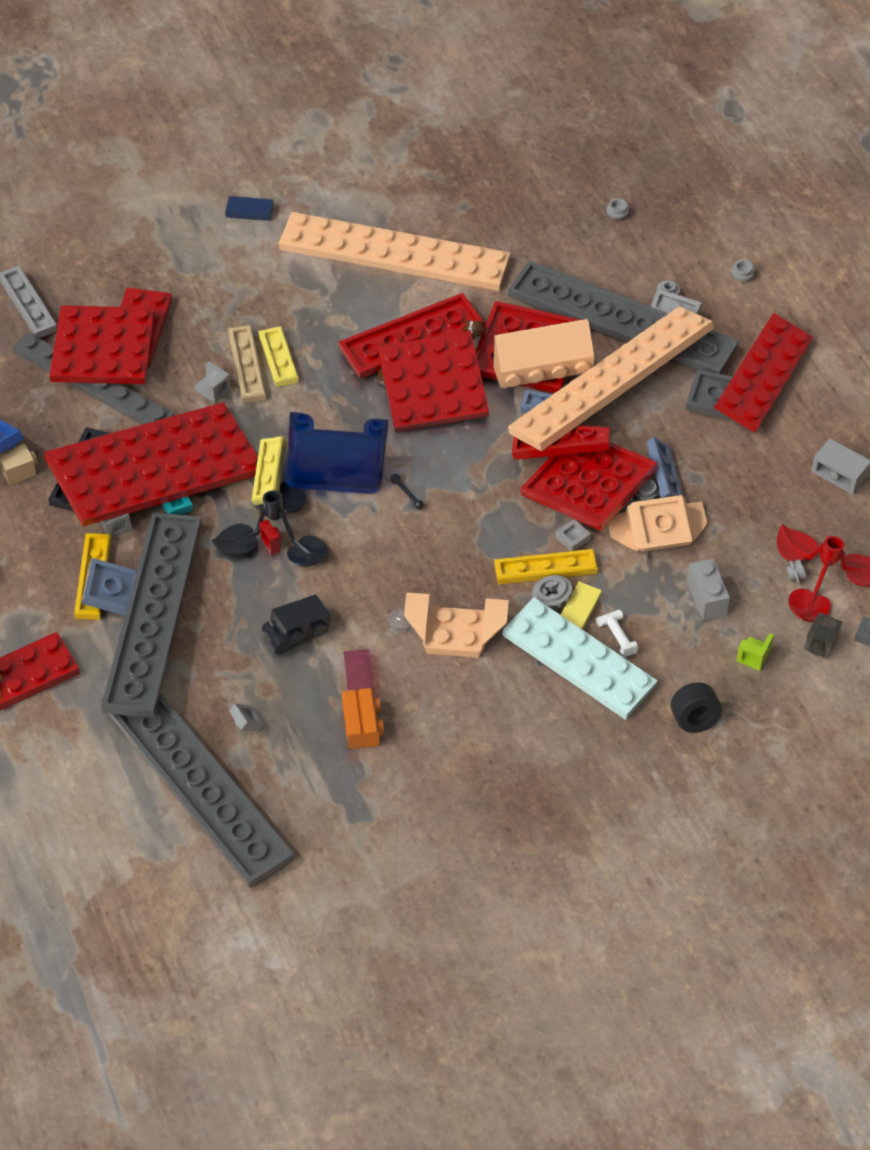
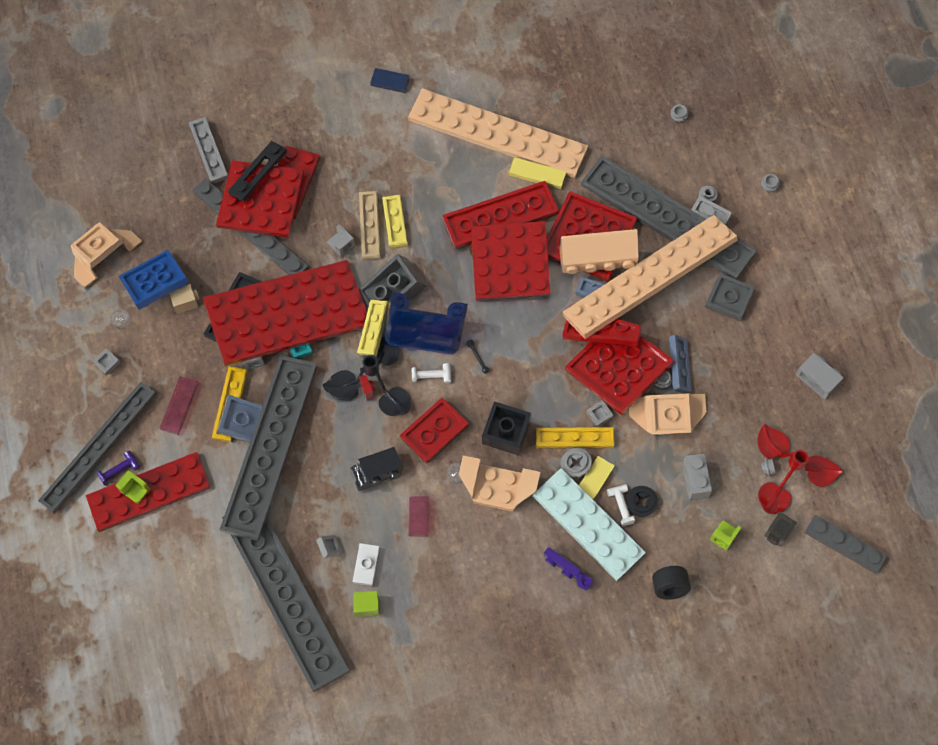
camera: 10 degrees right, 15 degrees up
orange brick [341,688,384,749] -> none
reddish brown plate [463,321,486,336] -> none
red plate [714,313,813,433] -> none
none -> clear pink tile [160,376,199,435]
none -> black container [228,140,287,203]
none -> white plate [352,543,380,587]
none -> lime panel [353,591,380,617]
none -> dark grey slope [359,254,427,313]
none -> red plate [400,398,469,464]
none -> white piece [411,363,451,384]
none -> black brick [482,401,531,455]
none -> light yellow tile [509,157,566,190]
none -> dark purple hinge [544,547,593,591]
none -> black gear [626,486,658,517]

